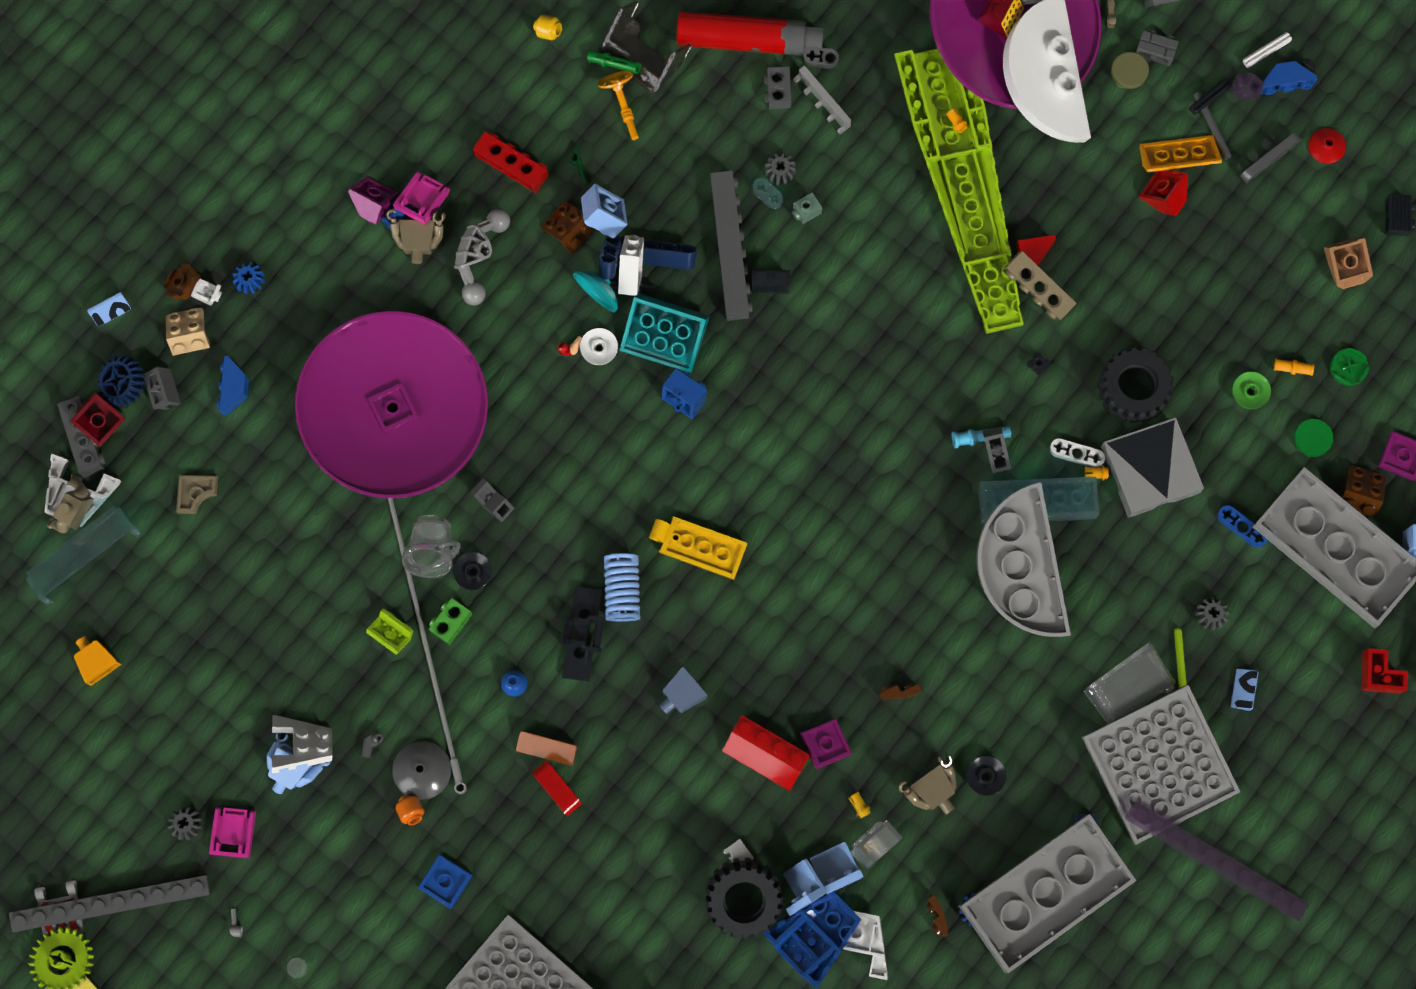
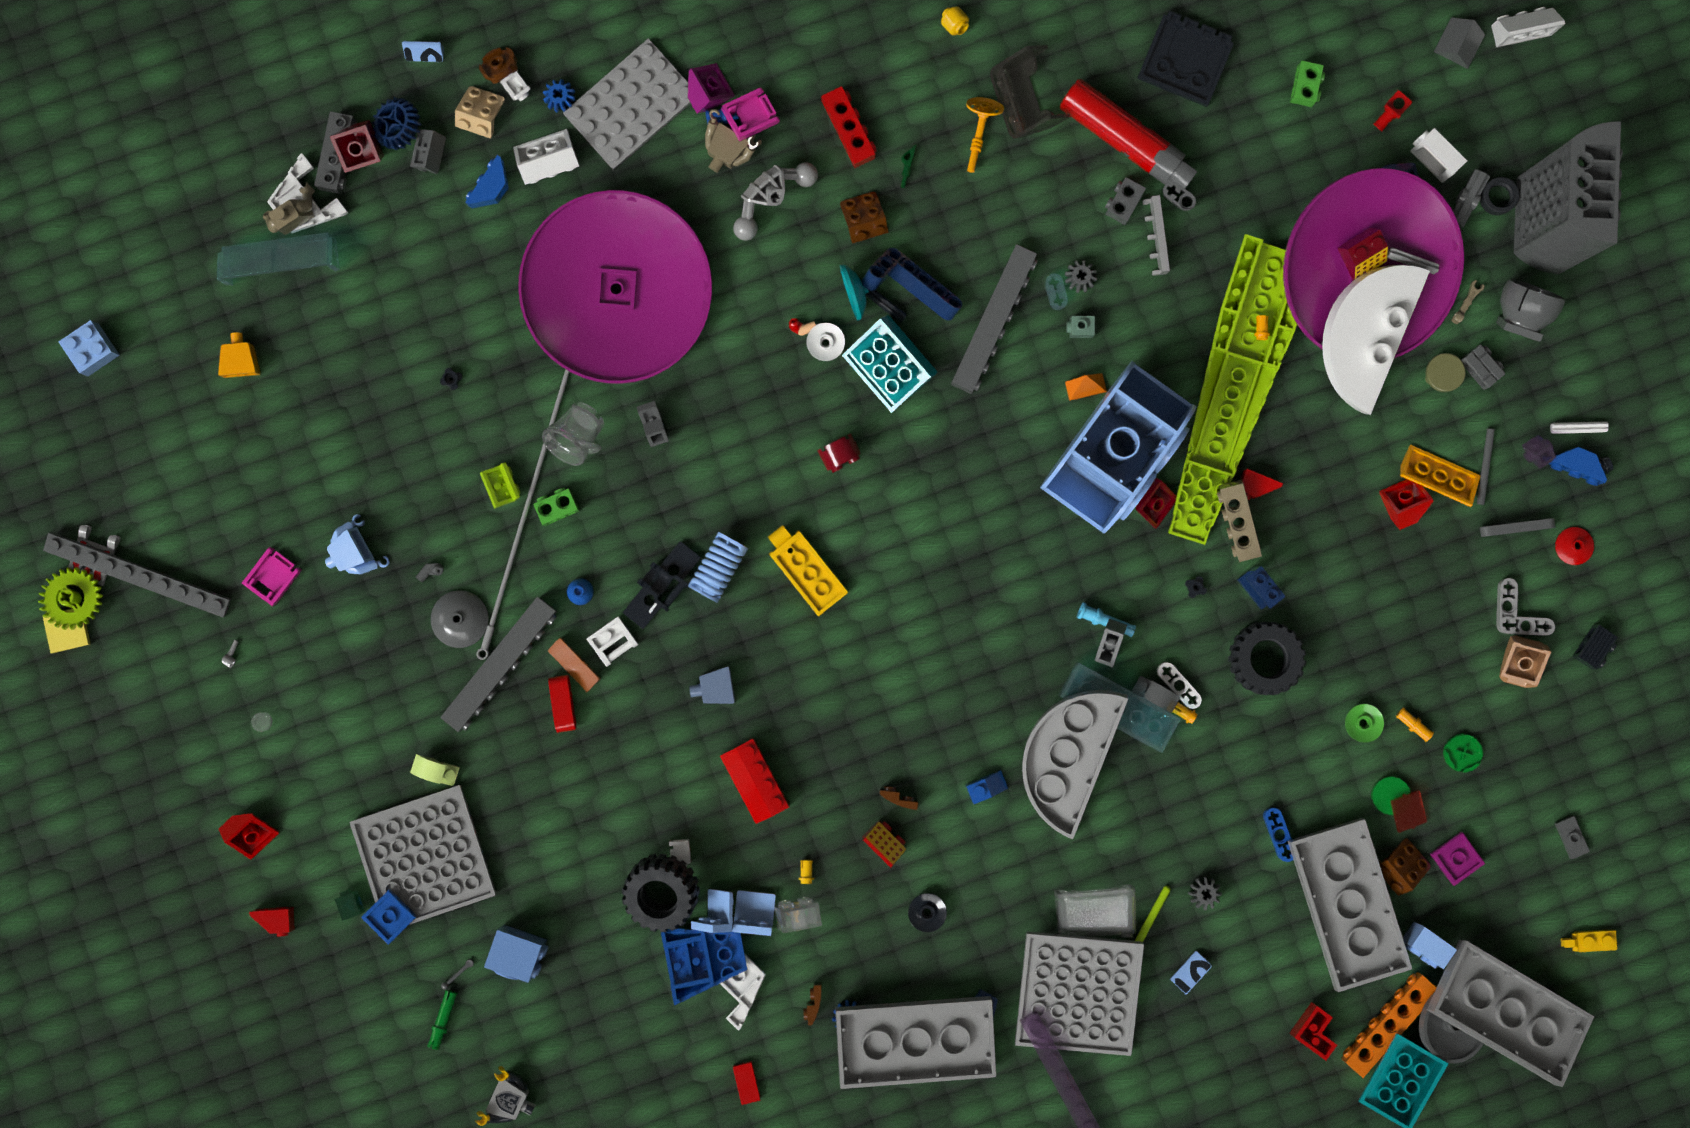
camera: 25 degrees right, 10 degrees up
dark grey gear [168,807,202,840] -> none
dark tan tile [176,475,218,514] -> none
white wing [272,715,332,773] -> none
orange head [395,795,424,825] -> none
blue tile [418,854,473,909] -> none
black dish [453,552,492,590] -> none
light blue brick [581,184,628,238] -> none
green pin [587,50,641,74] -> none
white window [618,235,644,296] -> none
blue brick [662,369,707,420] -> none
black brick [752,269,790,294] -> none
magenta plate [800,718,852,770] -> none
dark tan torso [898,753,957,815] -> none
tile [1101,418,1204,518] -> none
black axle [1189,78,1232,115] -> none
none -> yellowish green brick [410,754,459,786]
none -> black plate [440,368,462,390]
none -> dark grey brick [440,597,558,732]
none -> white slope [513,129,579,185]
none -> light grey plate [563,39,691,171]
none -> white plate [587,617,638,667]
none -> dark red brick [817,433,862,473]
none -> slope [862,820,906,868]
none -> blue slope [965,770,1008,804]
none -> light blue brick [1040,361,1196,533]
none -> orange slope [1065,373,1107,401]
none -> dark grey brick [1132,676,1180,714]
none -> dark red slope [1136,478,1177,529]
none -> dark blue panel [1237,566,1285,610]
none -> clear red piece [1390,790,1427,833]
none -> light grey beam [1496,578,1555,635]

